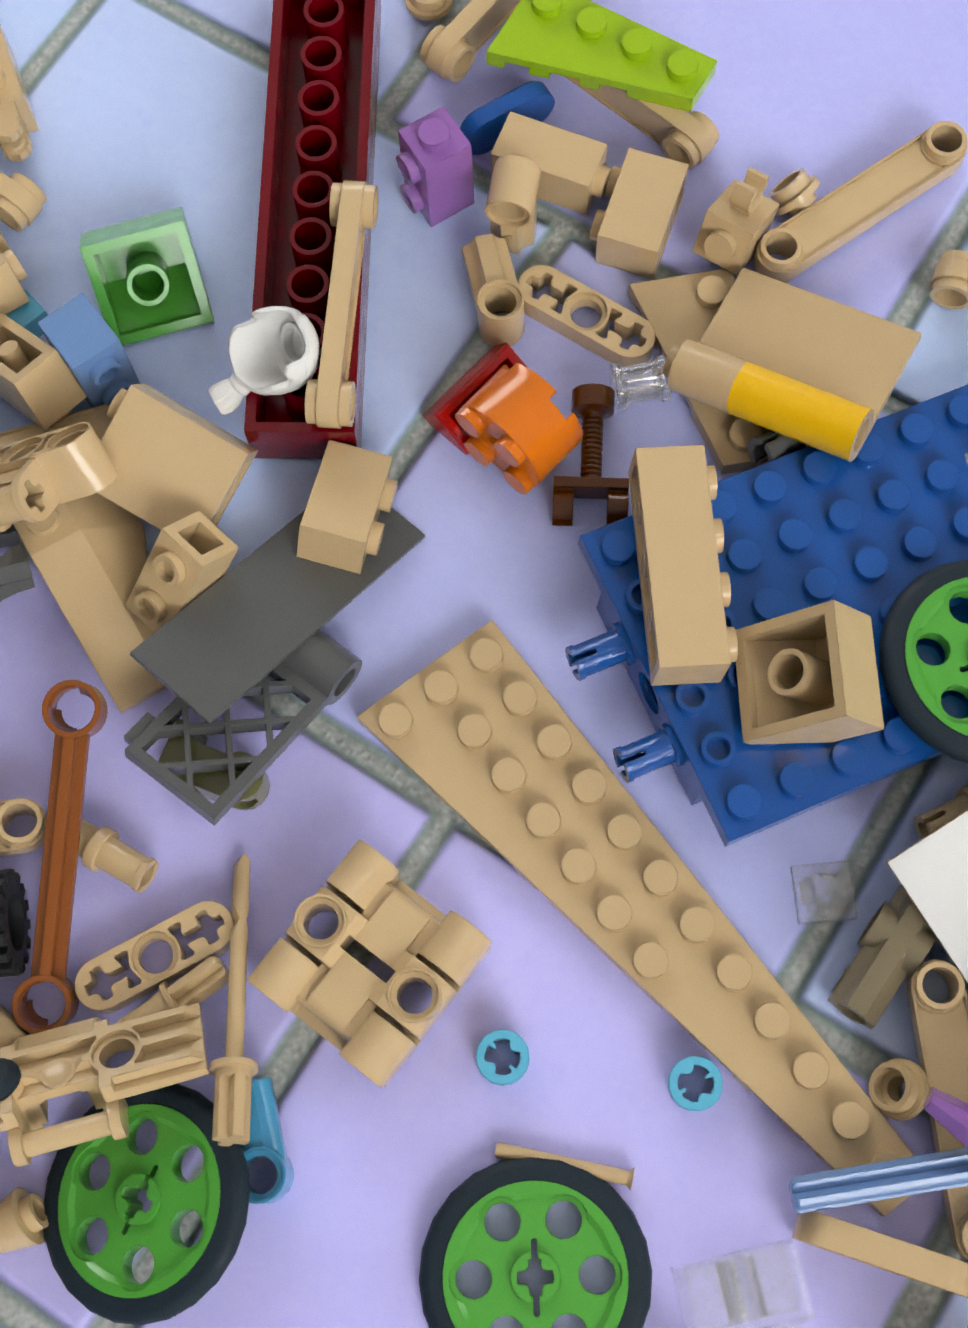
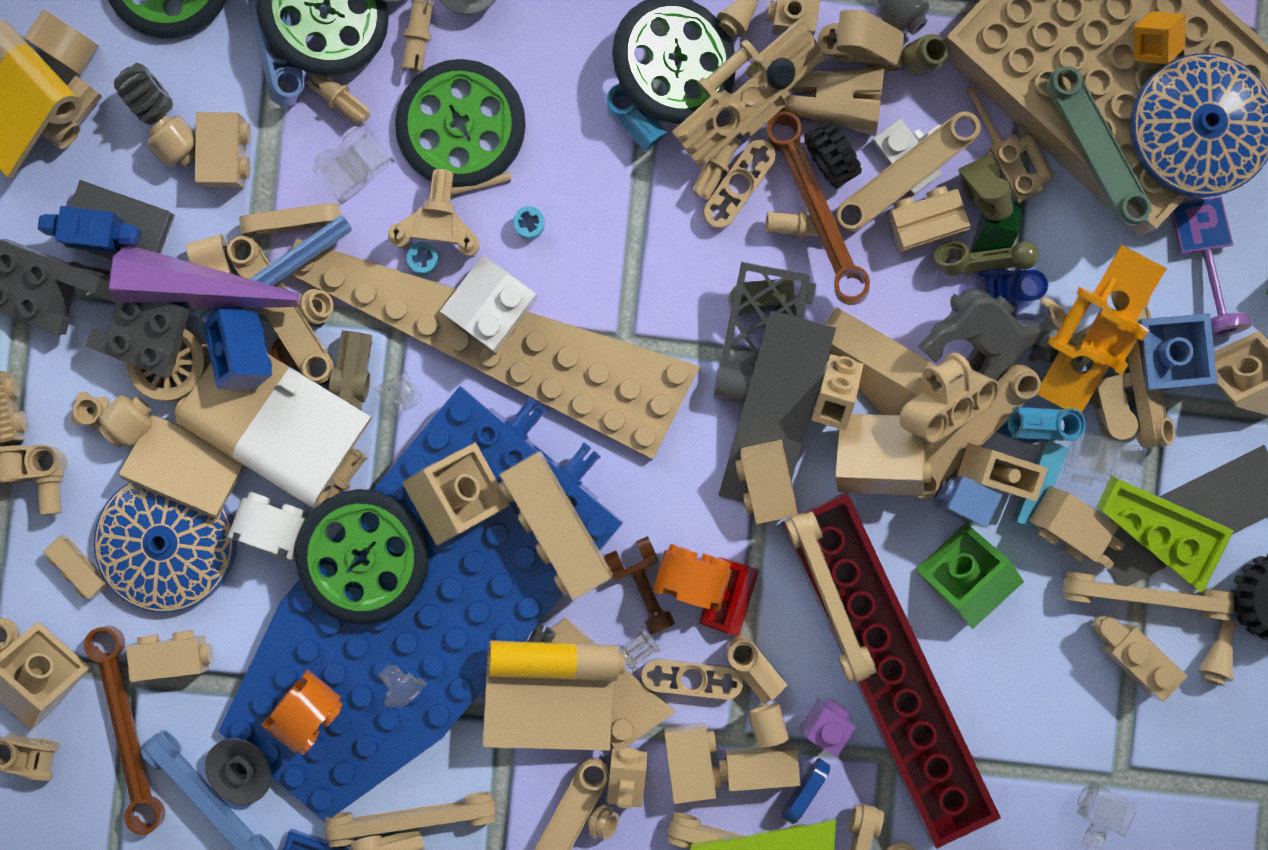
camera: 145 degrees right, 15 degrees up
white hair [209,306,320,415] -> none
tan piece [209,854,259,1147] -> none
tan piece [247,839,492,1088] -> none
none -> tan axle [388,169,480,256]
none -> white slope [440,255,538,354]

